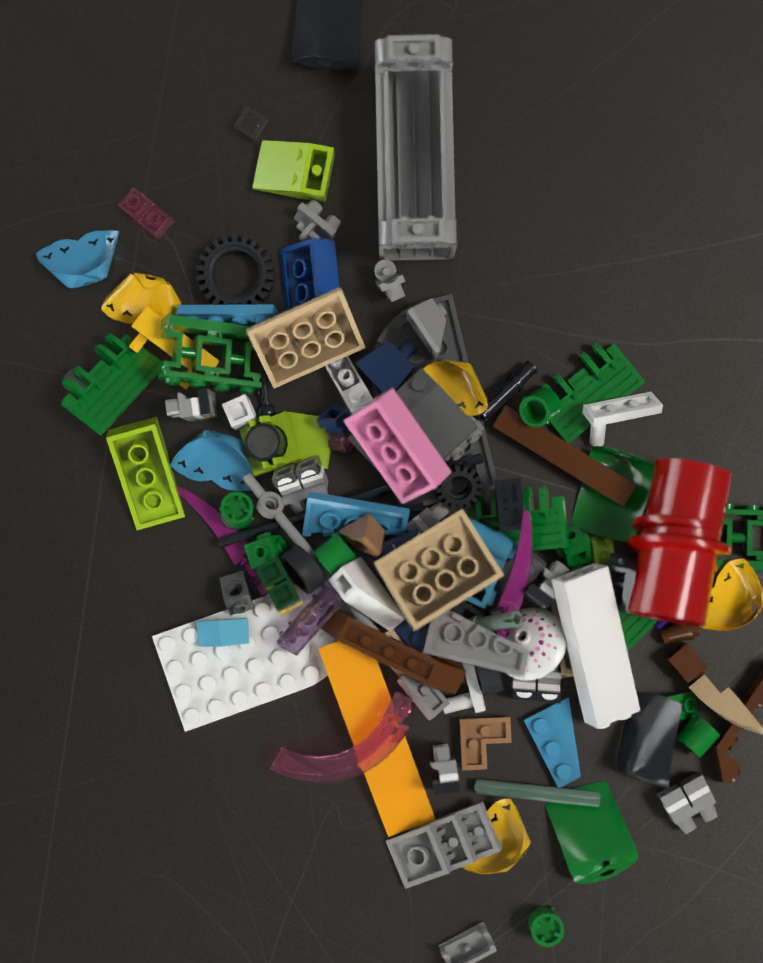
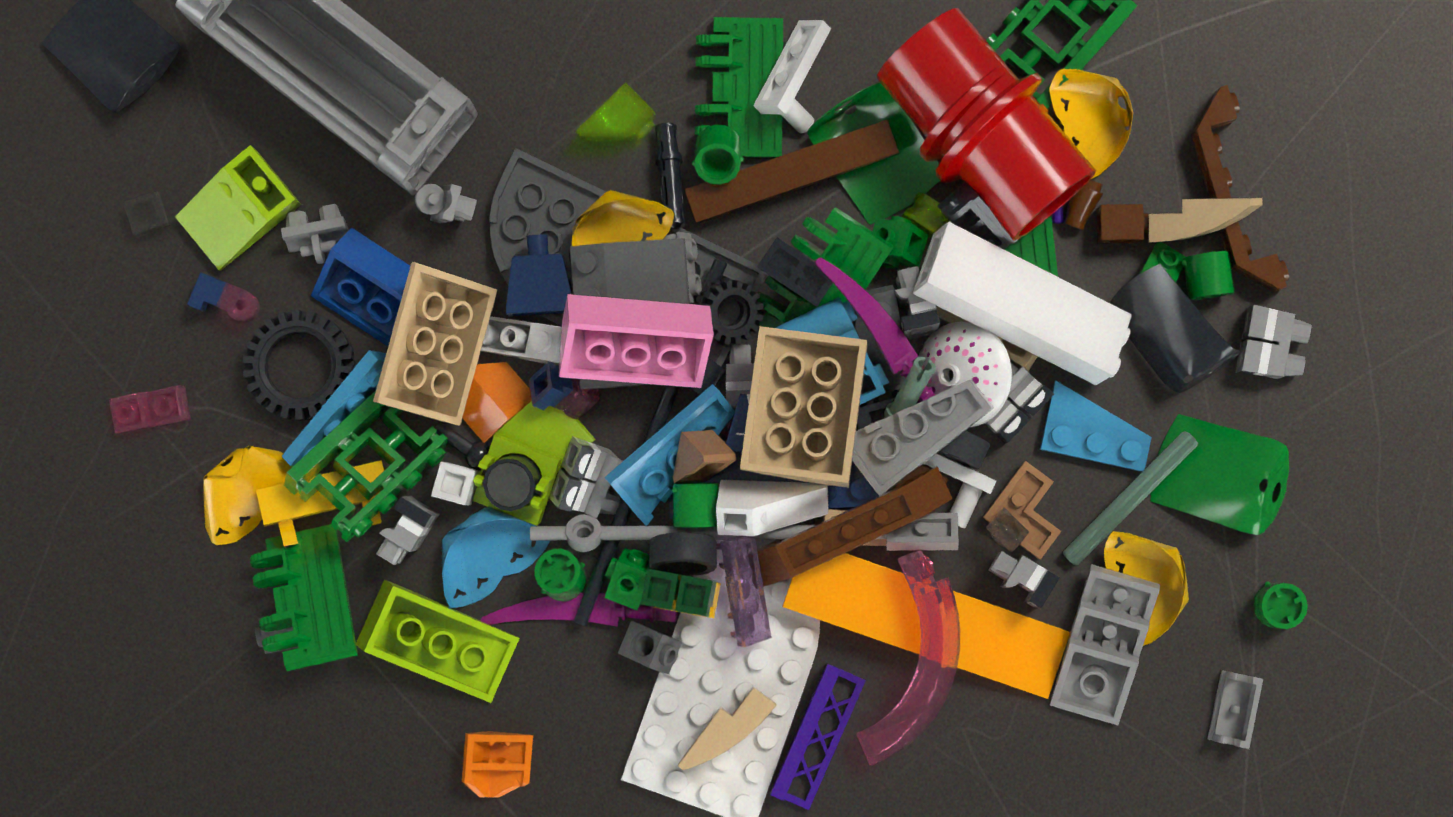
camera: 55 degrees left, 0 degrees up
dark azure piece [36,230,119,288] -> none
medium azure slope [197,618,249,647] -> none
light grey slope [407,298,447,360] -> none
none -> leg [187,272,260,323]
none -> orange slope [462,362,532,443]
none -> orange slope [462,731,533,797]
none -> clear neon green slope [575,82,656,142]
none -> tan slope [678,686,777,770]
none -> dark purple fence [770,663,866,810]
none -> clear smoke plate [986,507,1029,552]

